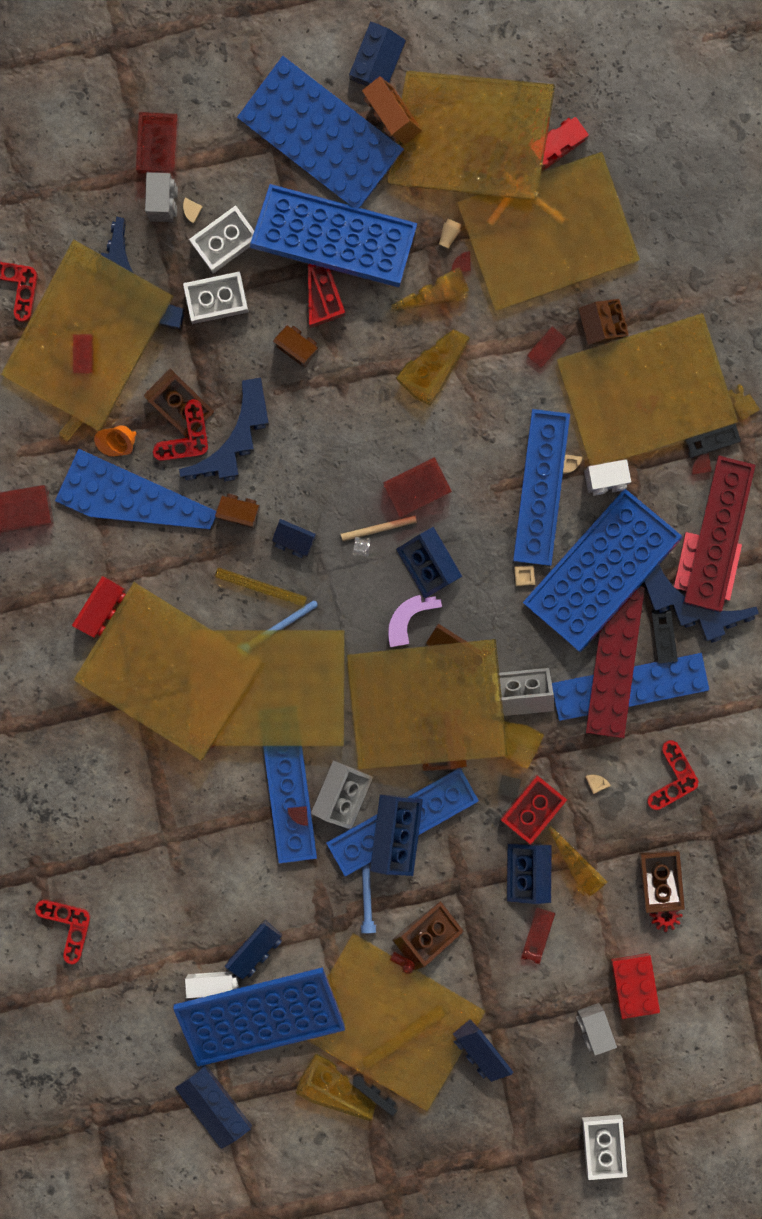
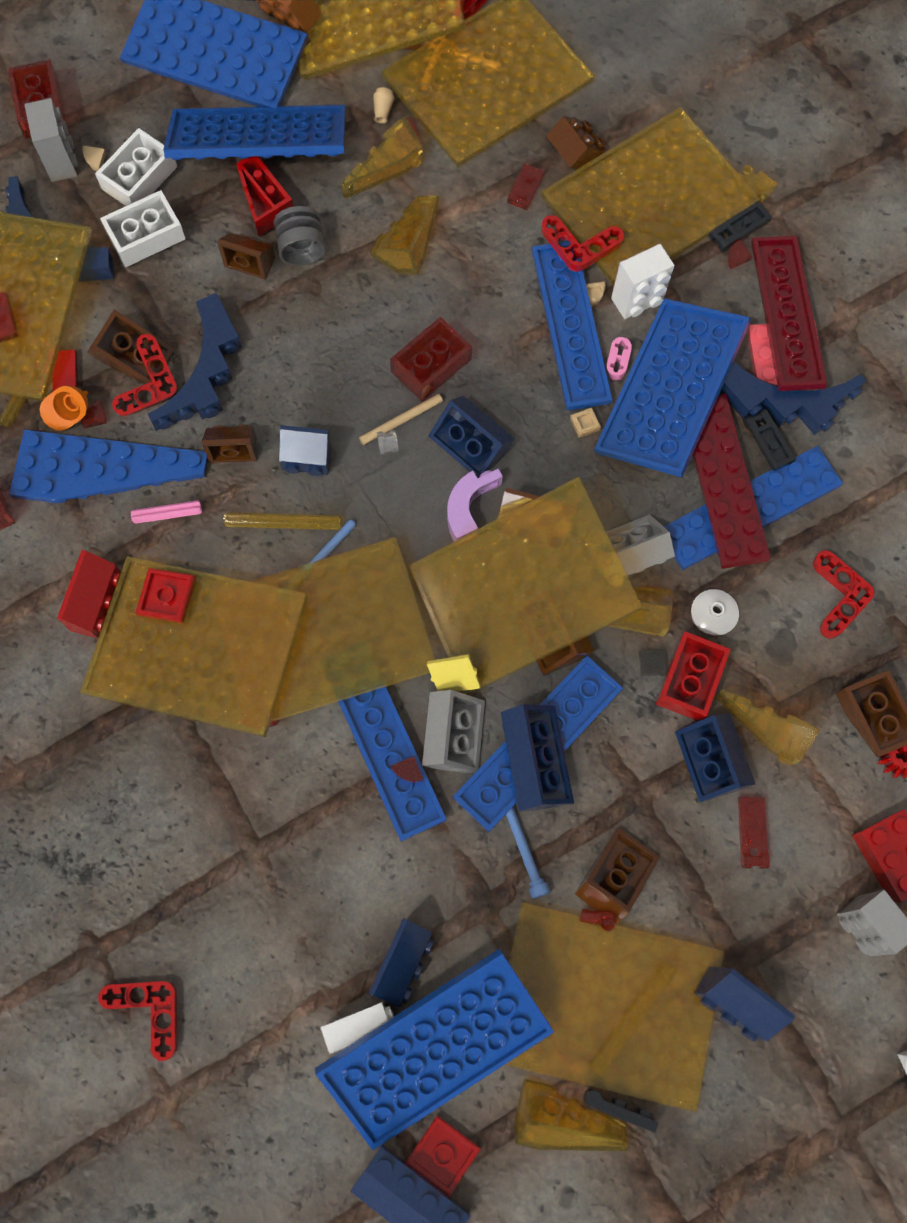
camera: 20 degrees left, 15 degrees down
tan tile [585,775,611,794] -> none
none -> red tile [52,349,78,391]
none -> clear red tile [82,400,107,429]
none -> bright pink axle [131,500,202,524]
none -> red tile [135,568,196,624]
none -> flat silver wheel [273,206,326,266]
none -> red tile [406,1115,481,1196]
none -> light yellow piece [427,654,481,692]
none -> red beam [541,215,624,272]
none -> bright pink beam [605,337,632,380]
none -> white dish [691,589,739,636]

